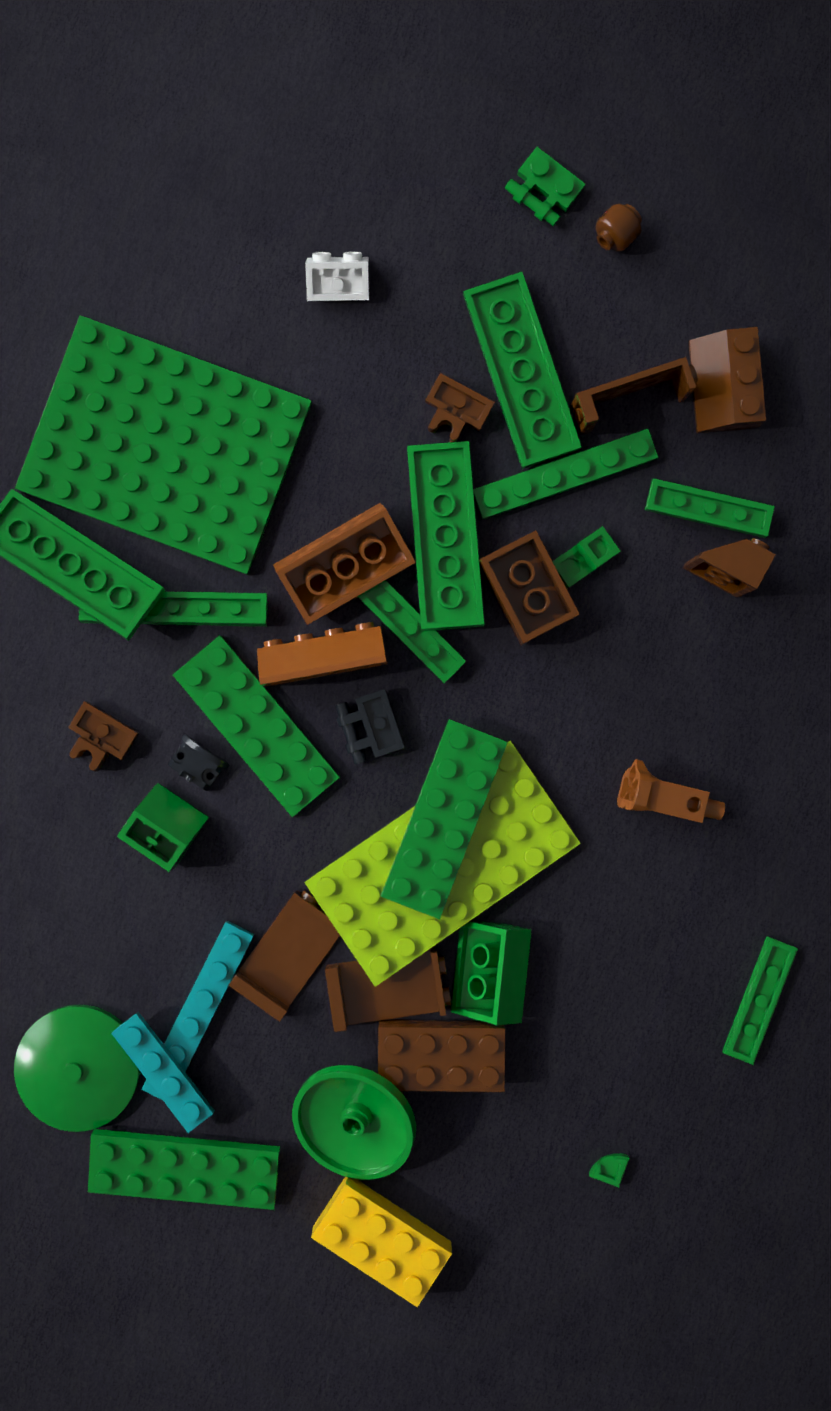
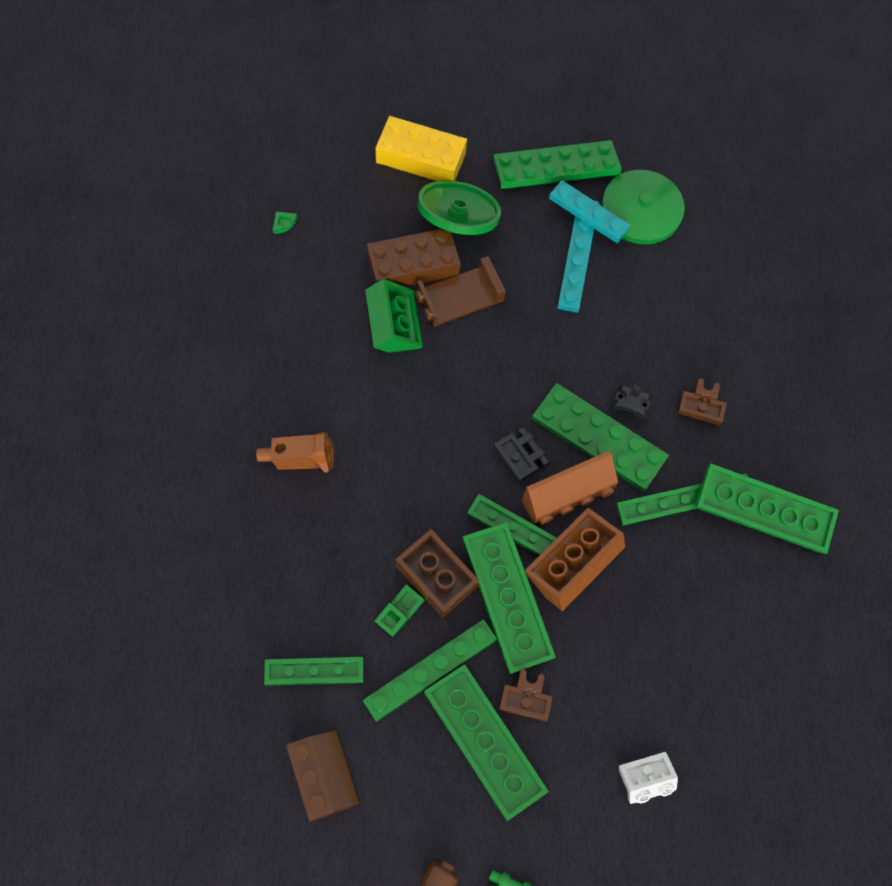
camera: 155 degrees right, 20 degrees down
green plate [15,315,312,575] -> none
green slope [117,783,210,872] -> none
reddish brown panel [229,890,340,1022] -> none
lime plate [304,741,581,987] -> none
green plate [380,719,508,919] -> none
reddish brown panel [570,357,698,435] -> none
reddish brown slope [683,538,776,597] -> none
green tile [722,936,798,1065] -> none

